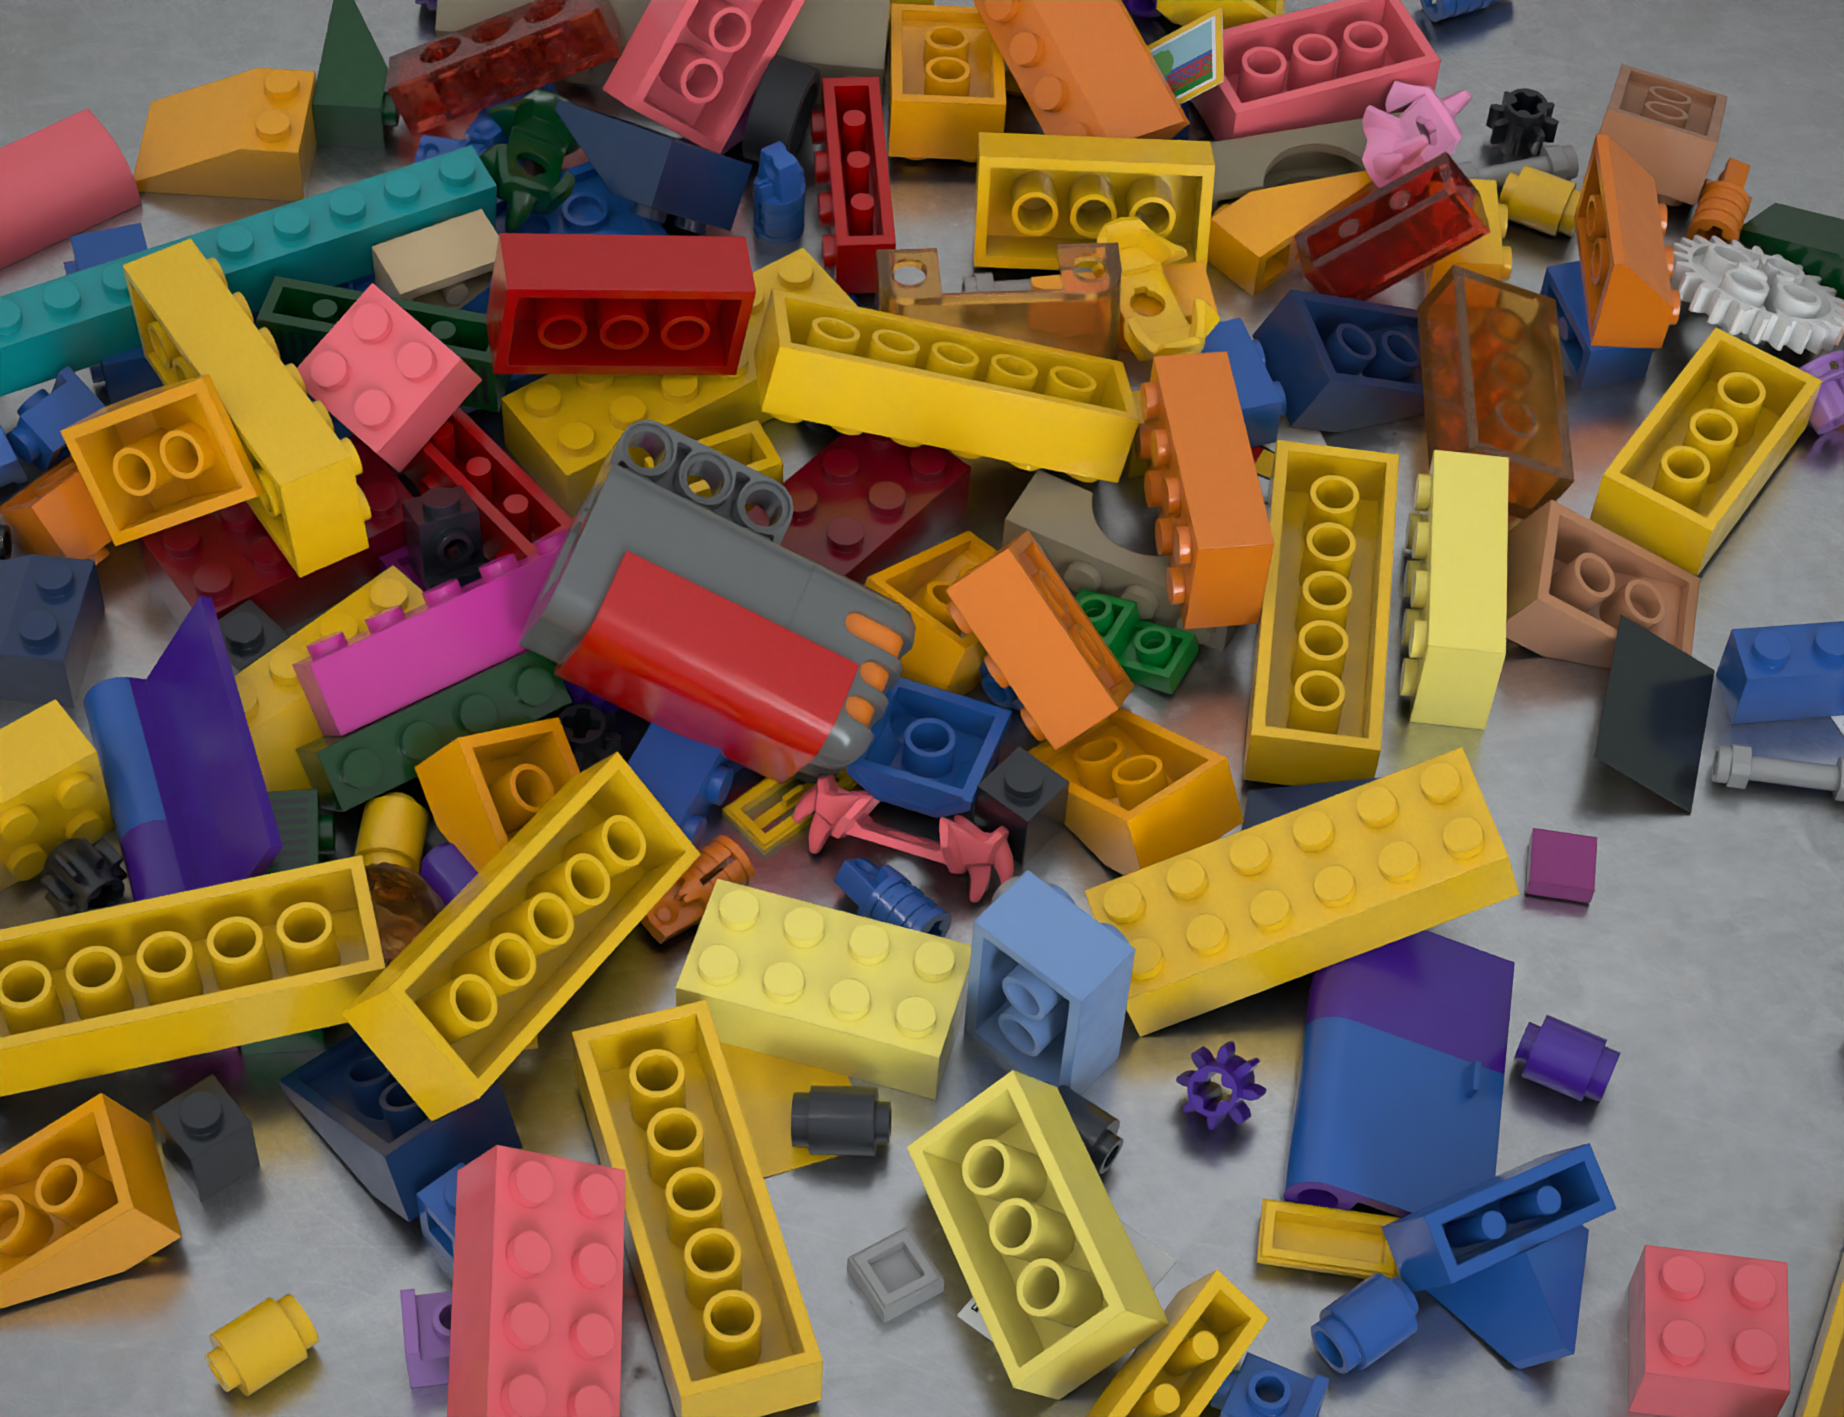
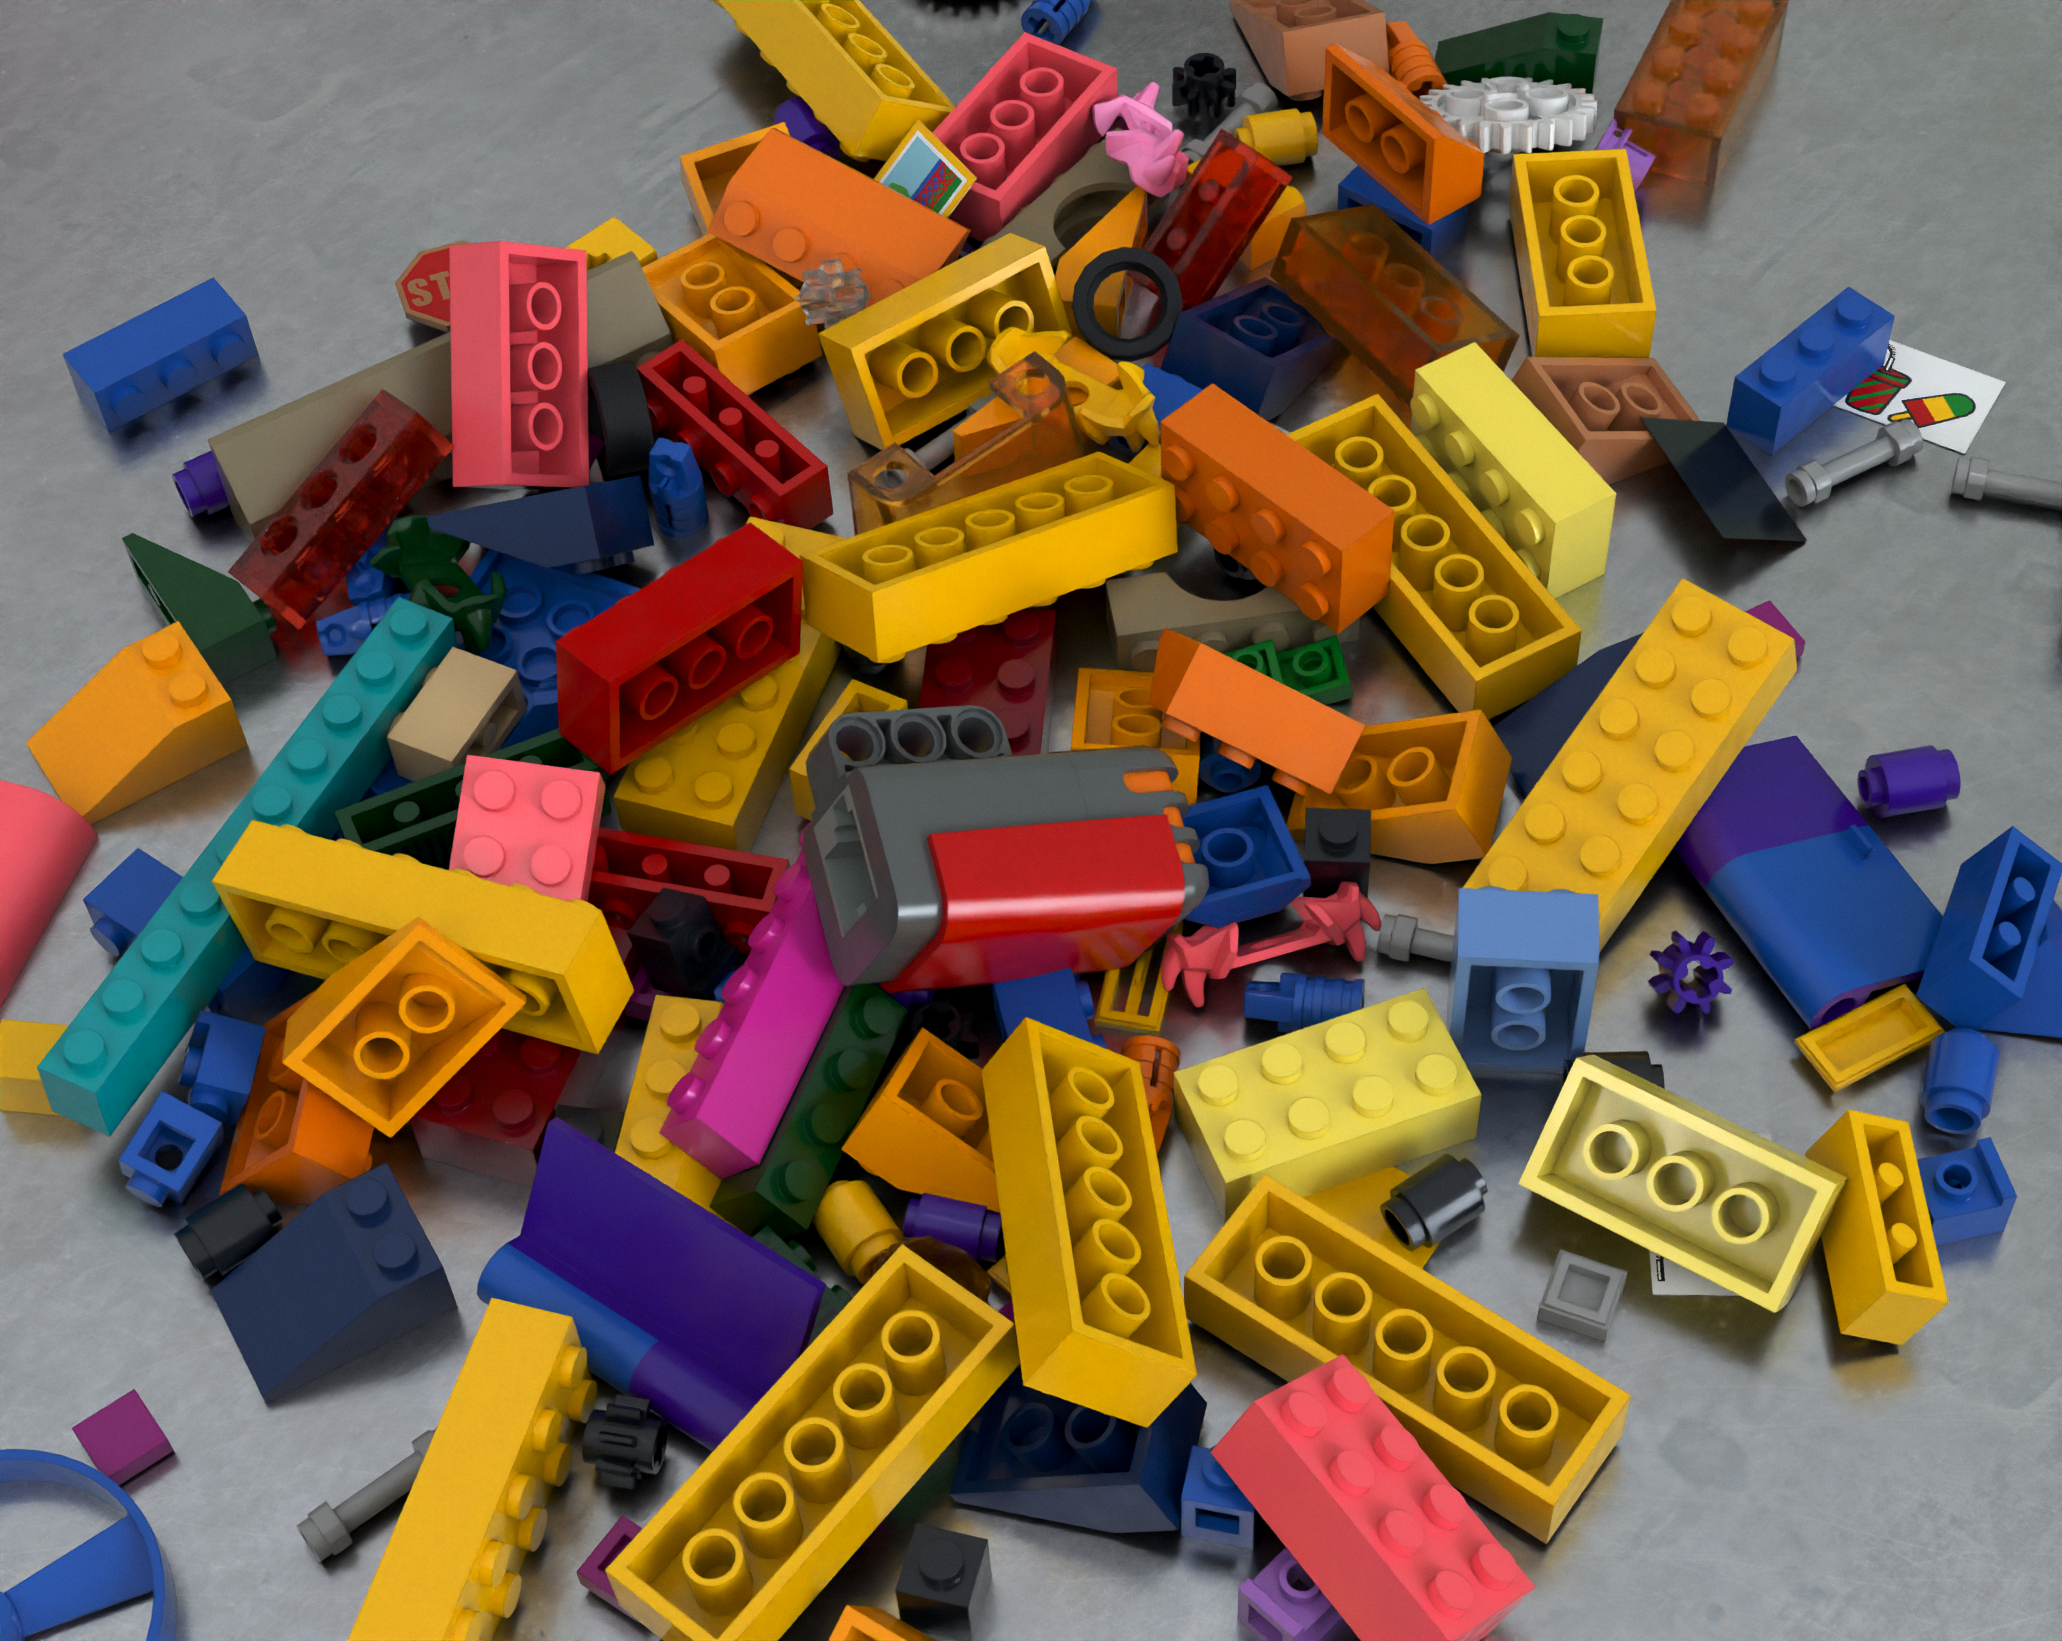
camera: 30 degrees left, 0 degrees up
none -> clear gear [795,259,871,329]
none -> black tyre [1072,247,1183,362]

